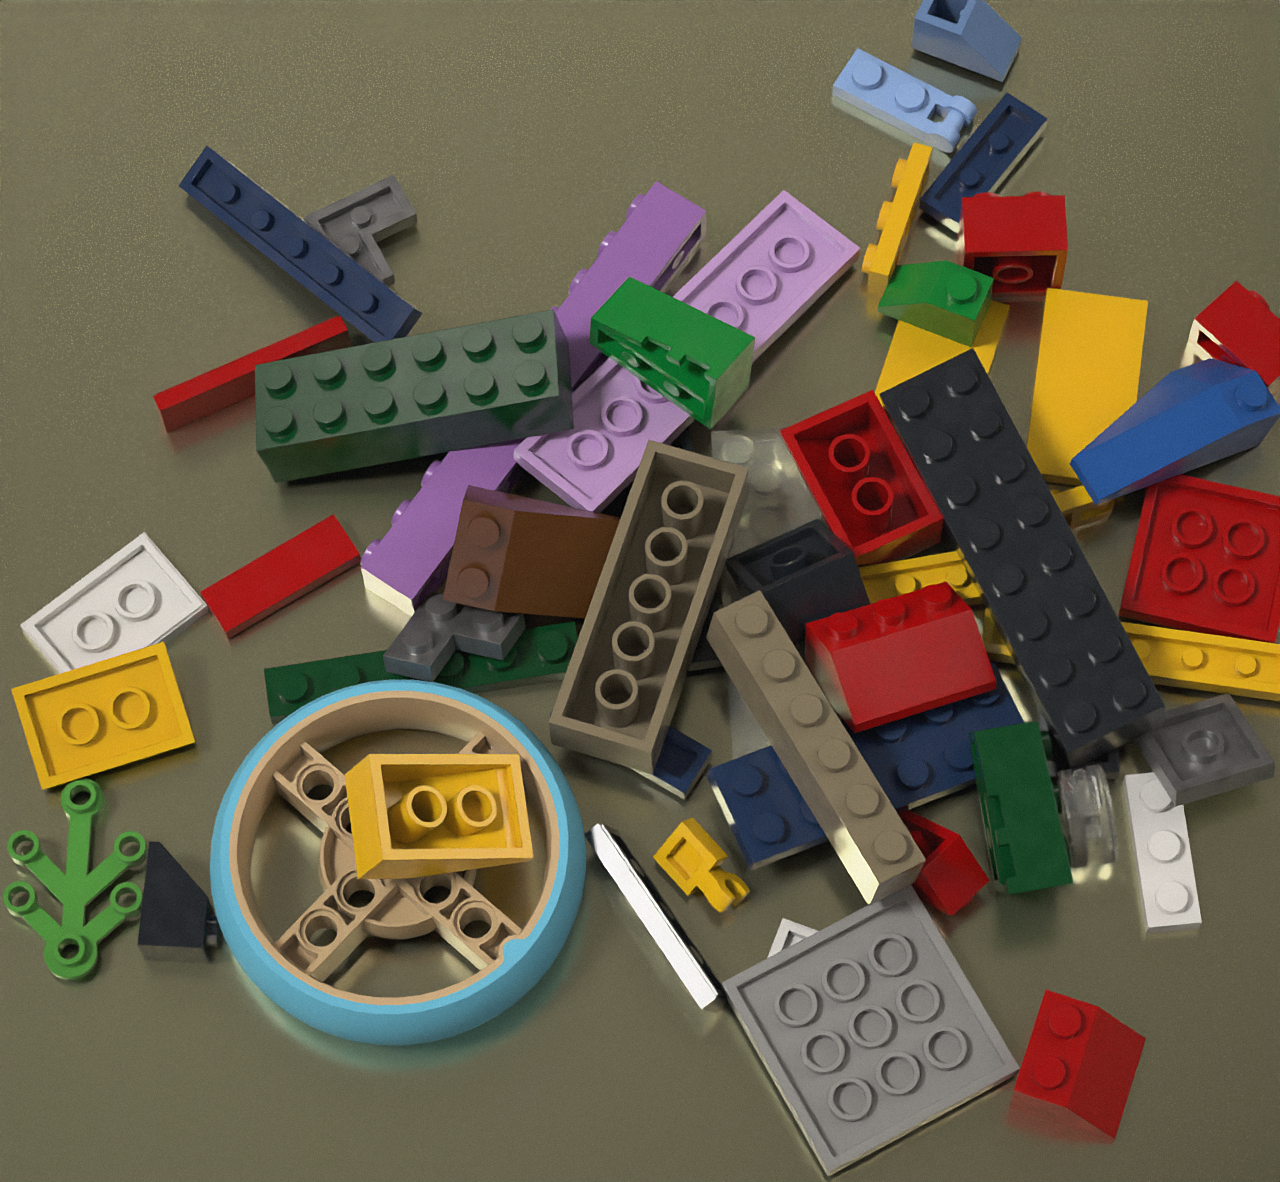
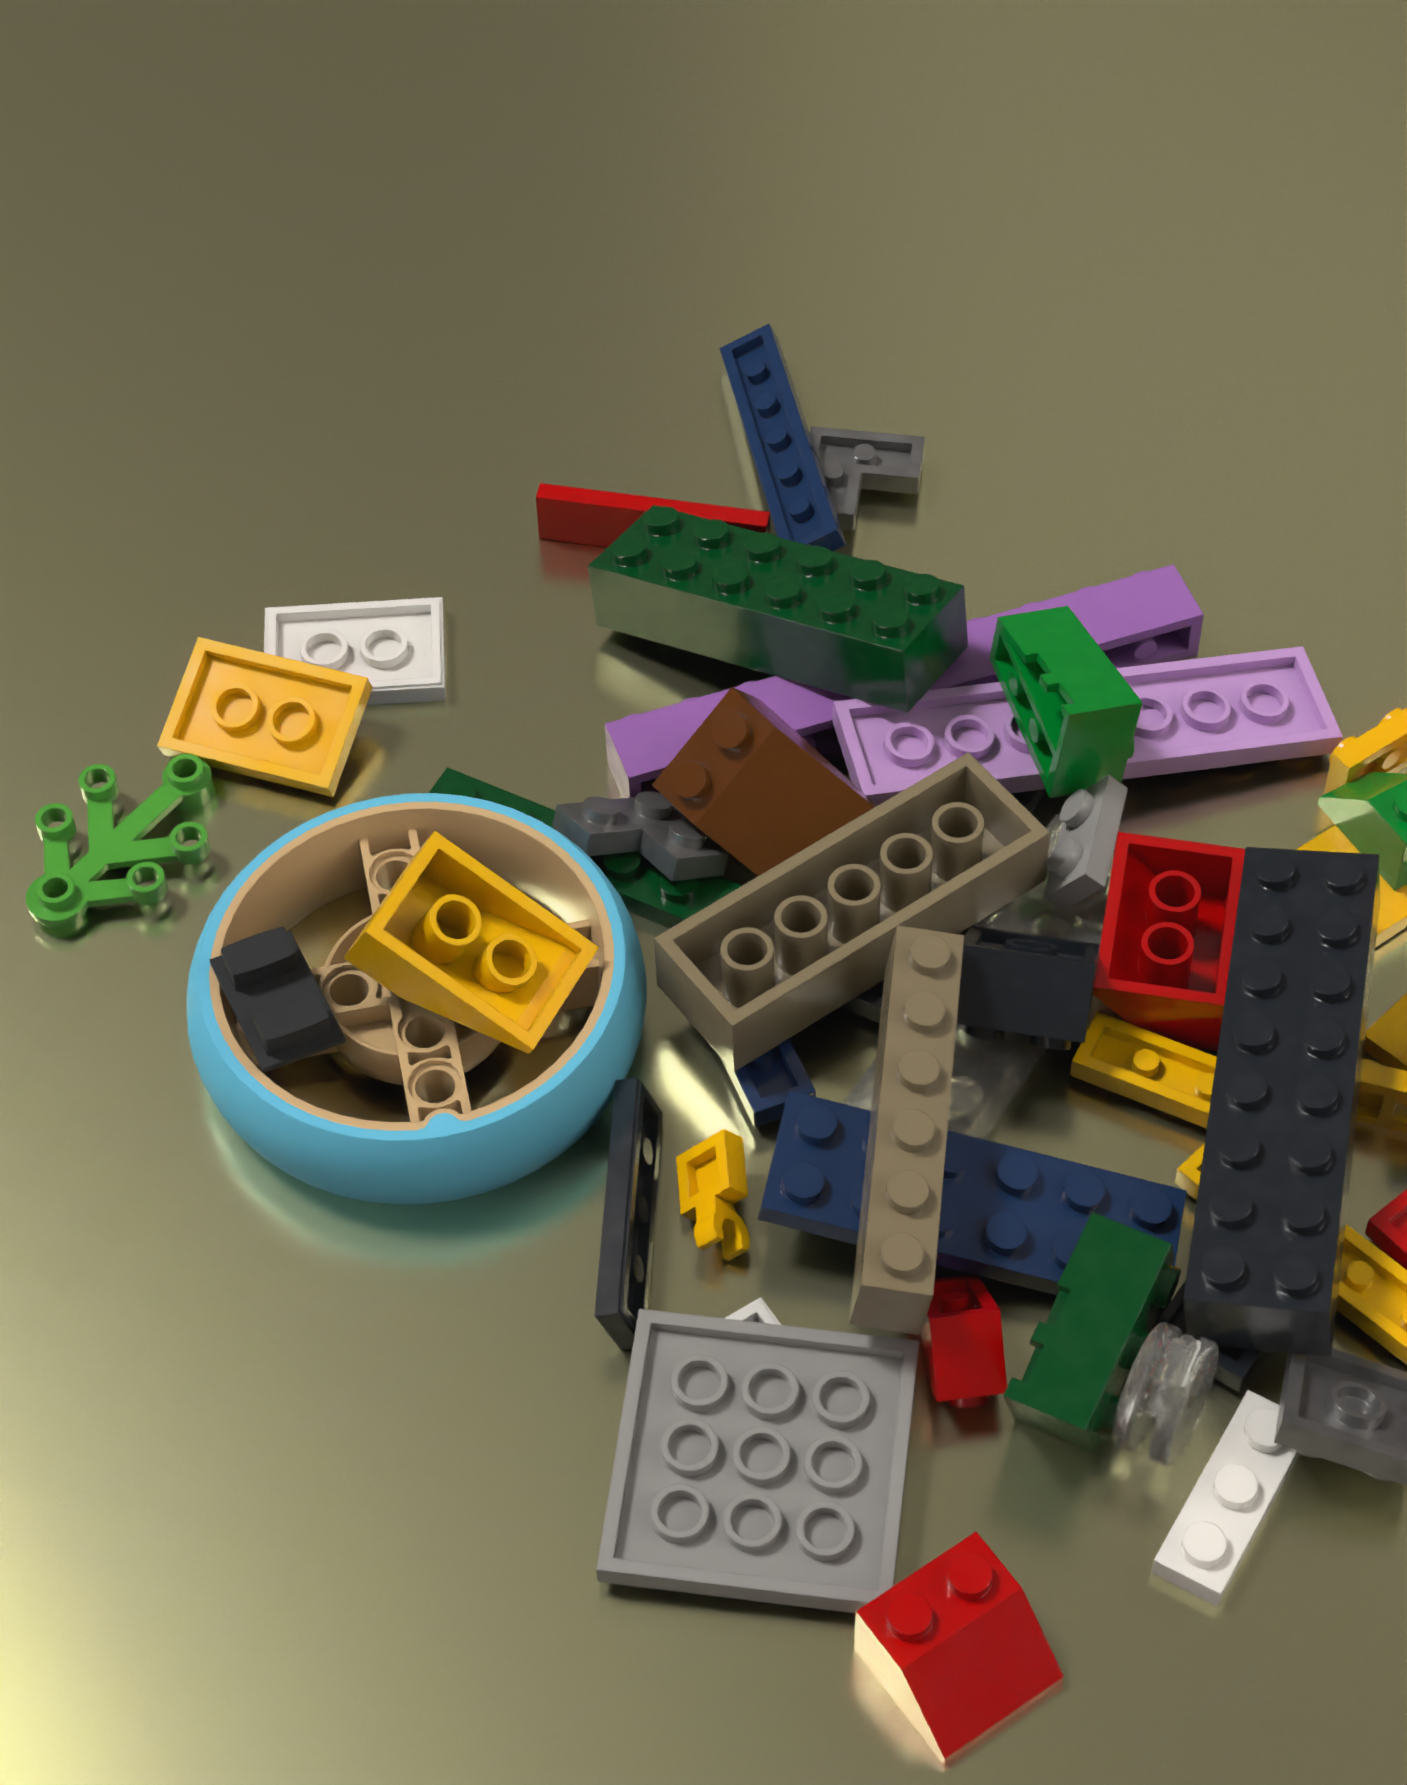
camera: 35 degrees right, 15 degrees down
black slope [137,841,221,964] -> none
red tile [200,514,361,639] -> none
red slope [805,581,996,733] -> none
none -> black piece [209,927,346,1073]
none -> light grey plate [1043,775,1128,911]

